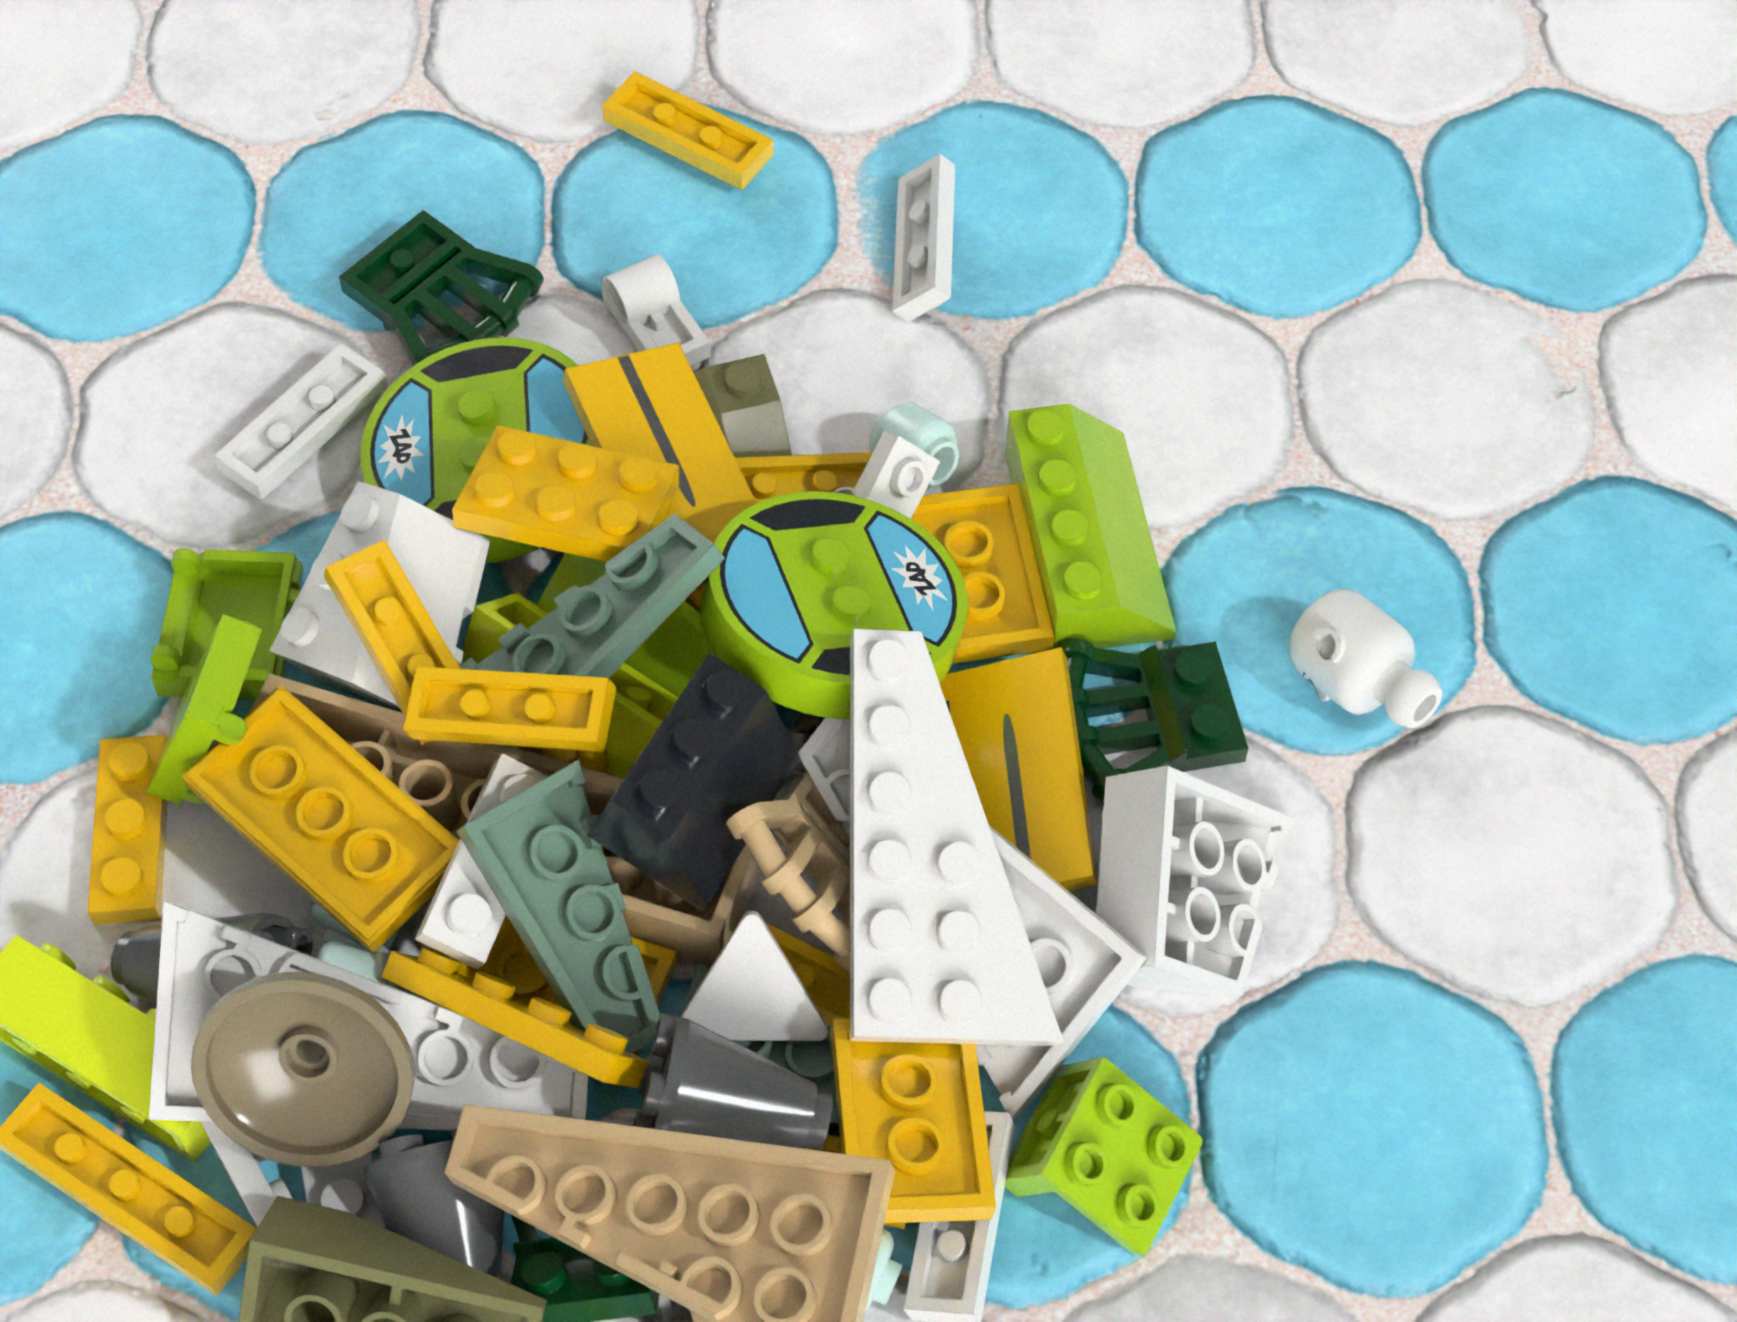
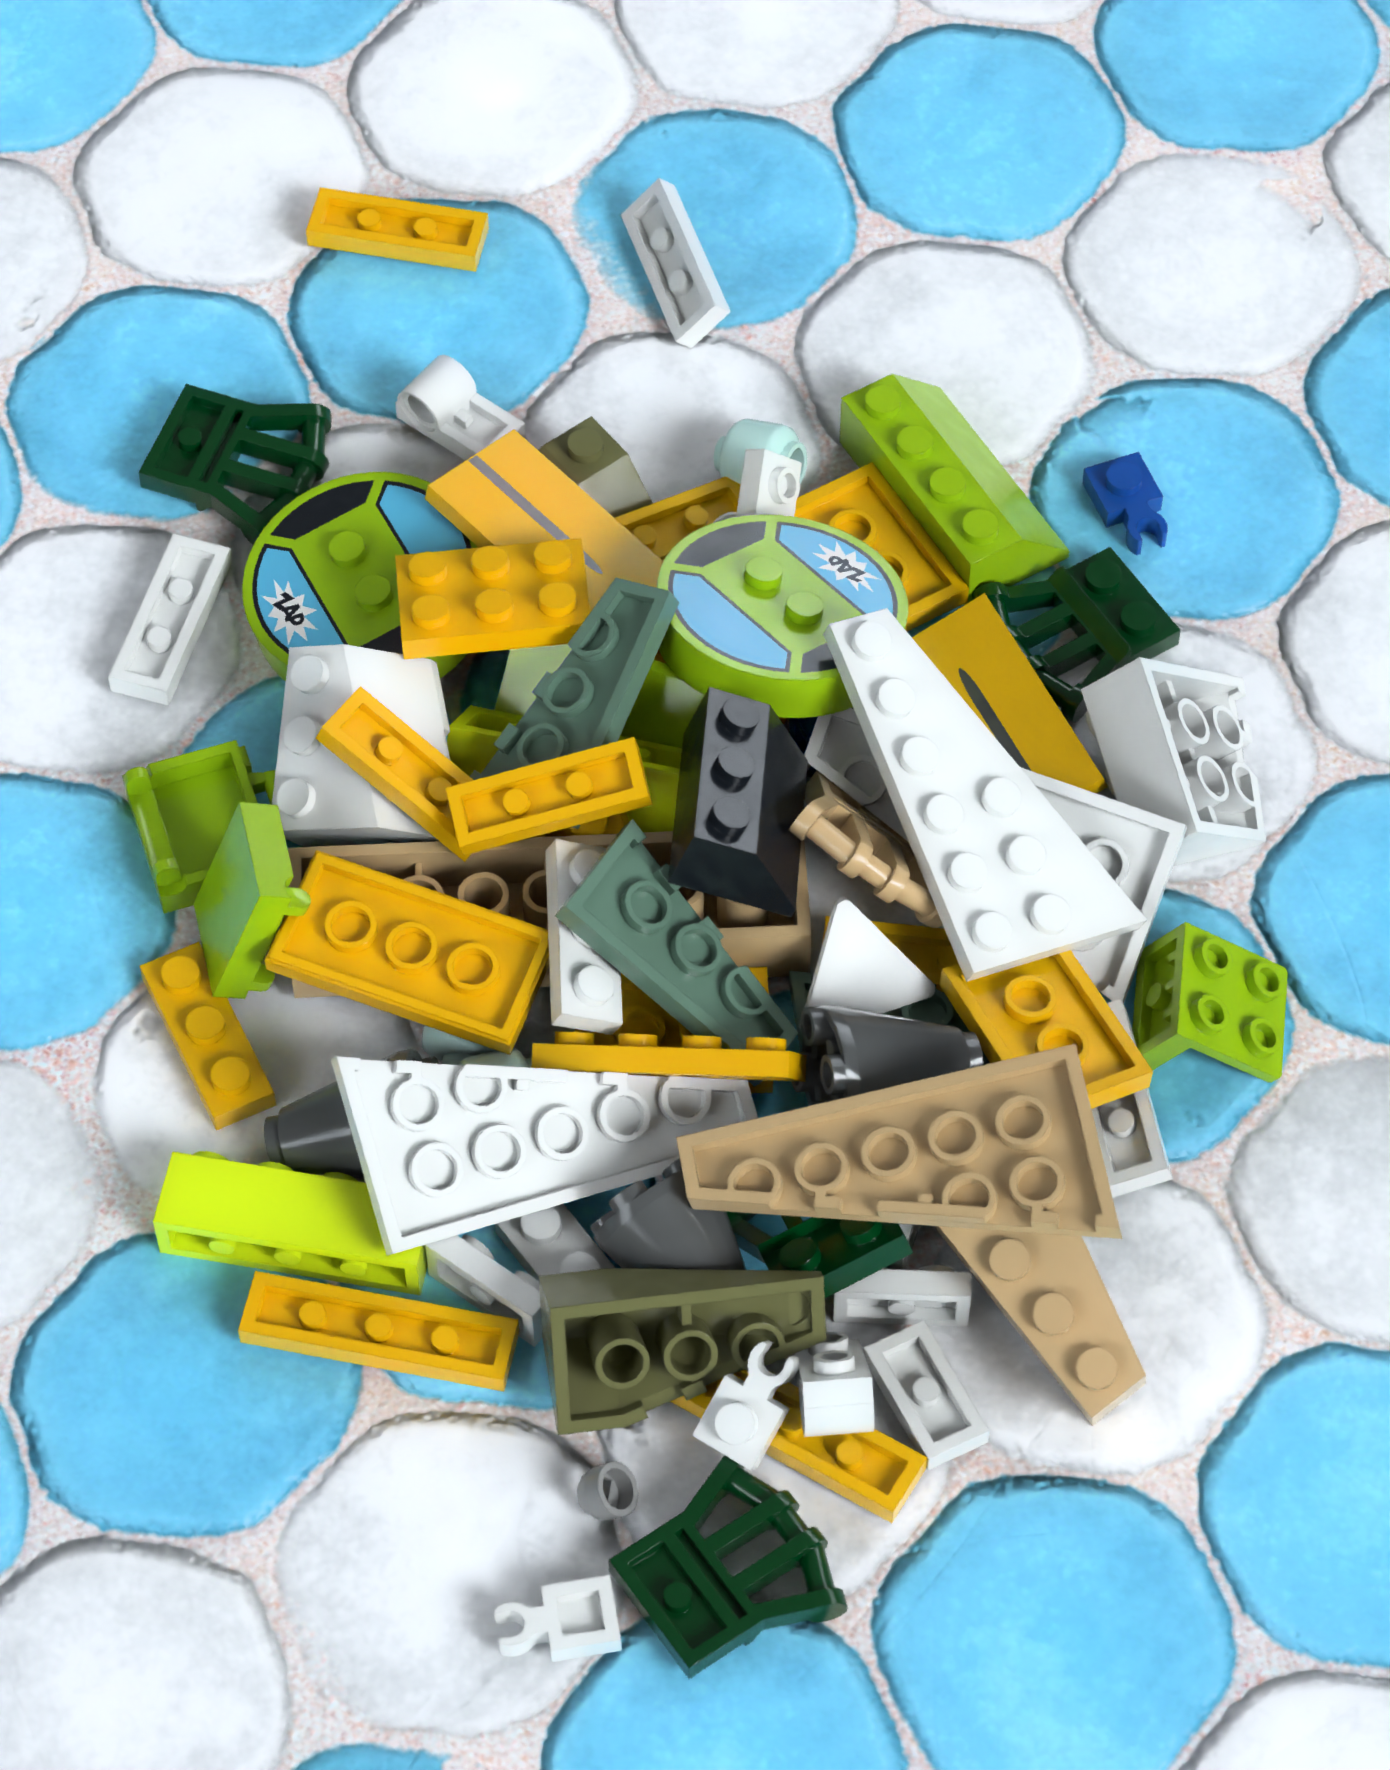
camera: 20 degrees left, 0 degrees up
dark tan dish [191,972,415,1167] -> none
white piece [1288,589,1442,728] -> none
none -> blue plate [1082,452,1168,555]

